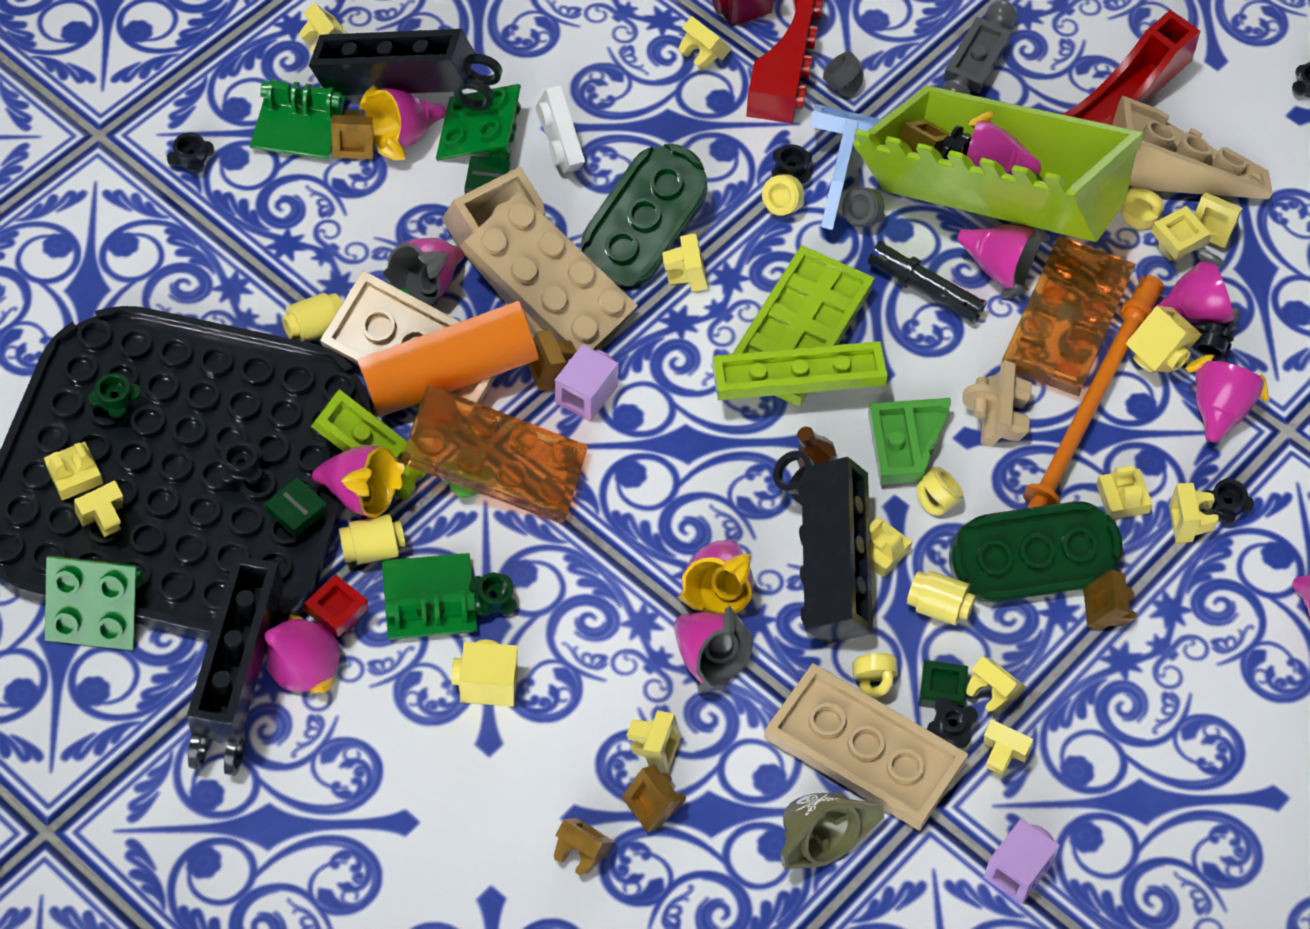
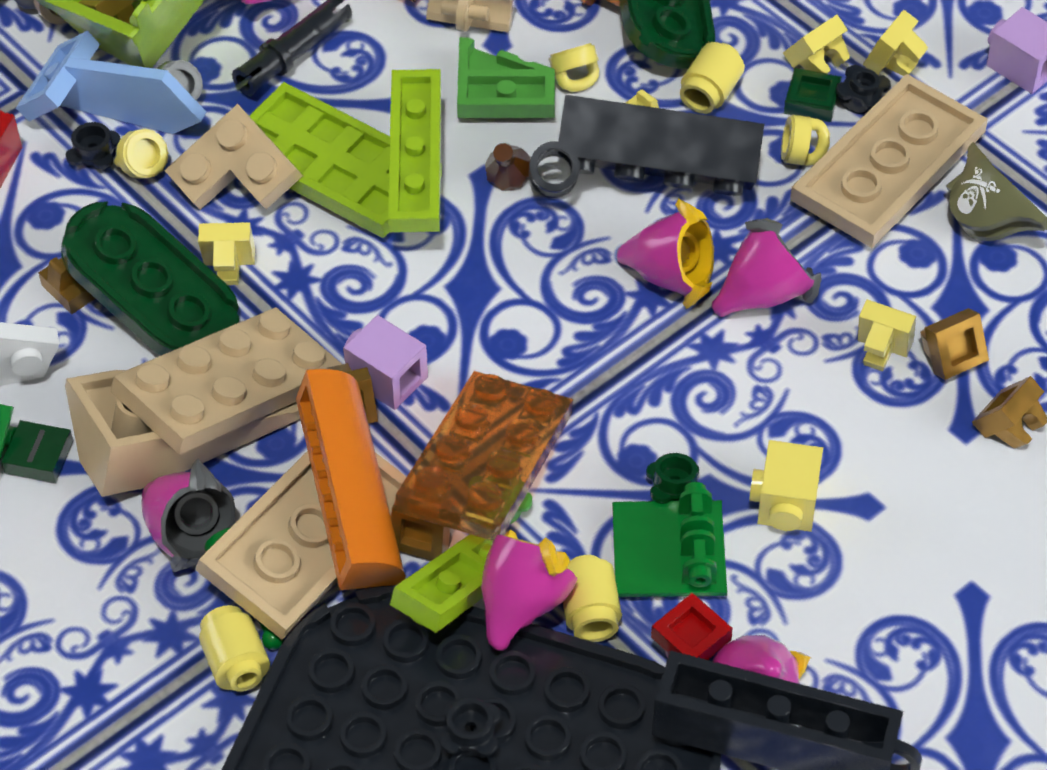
camera: 80 degrees left, 5 degrees down
dark green tile [264,477,328,538] -> none
none -> tan plate [164,104,303,210]

